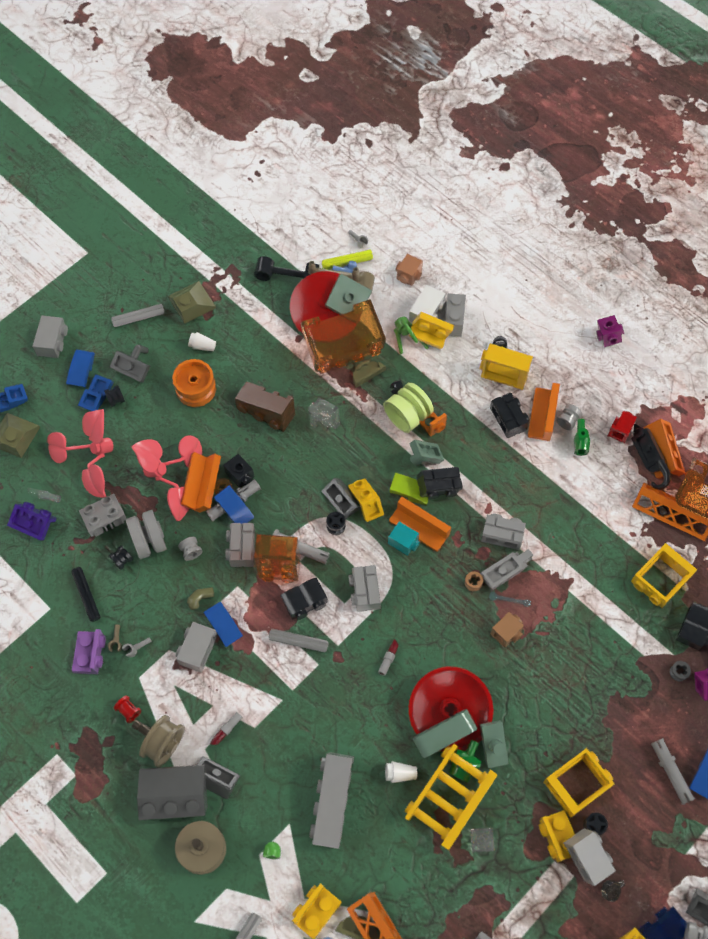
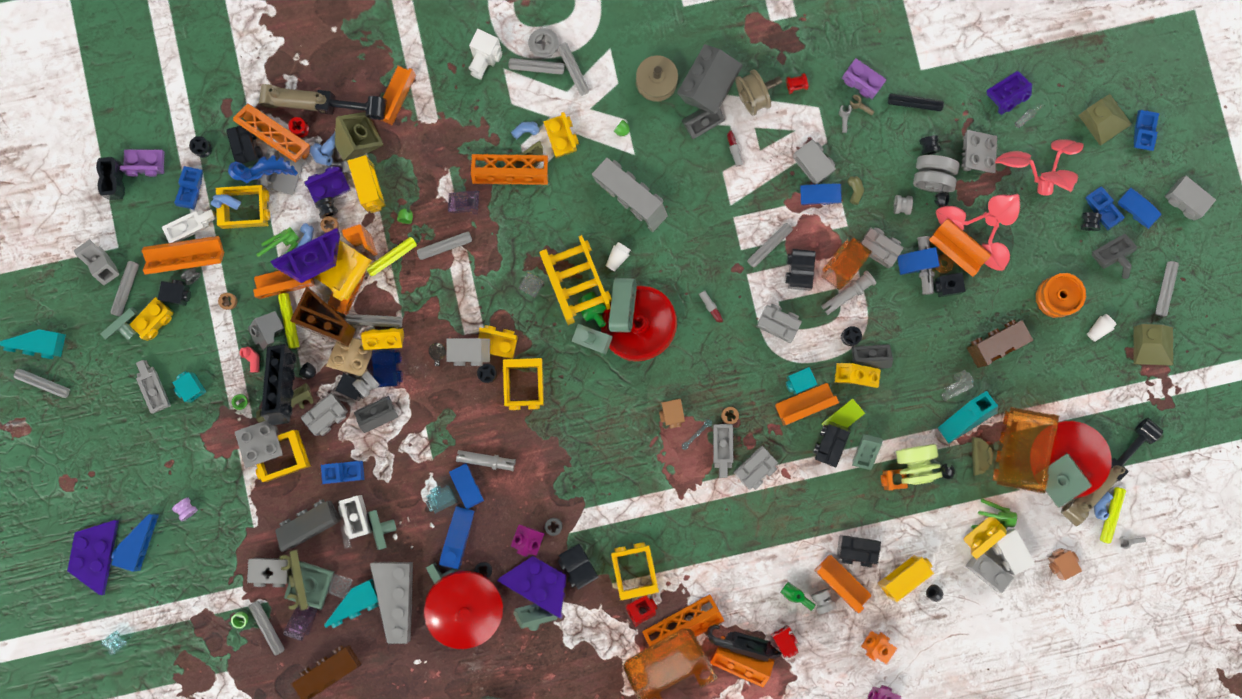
camera: 120 degrees right, 20 degrees up
none -> red brick [626,595,657,627]
none -> orange brick [861,630,898,665]
none -> black hinge [934,192,950,207]
none -> teal slope [937,391,998,444]

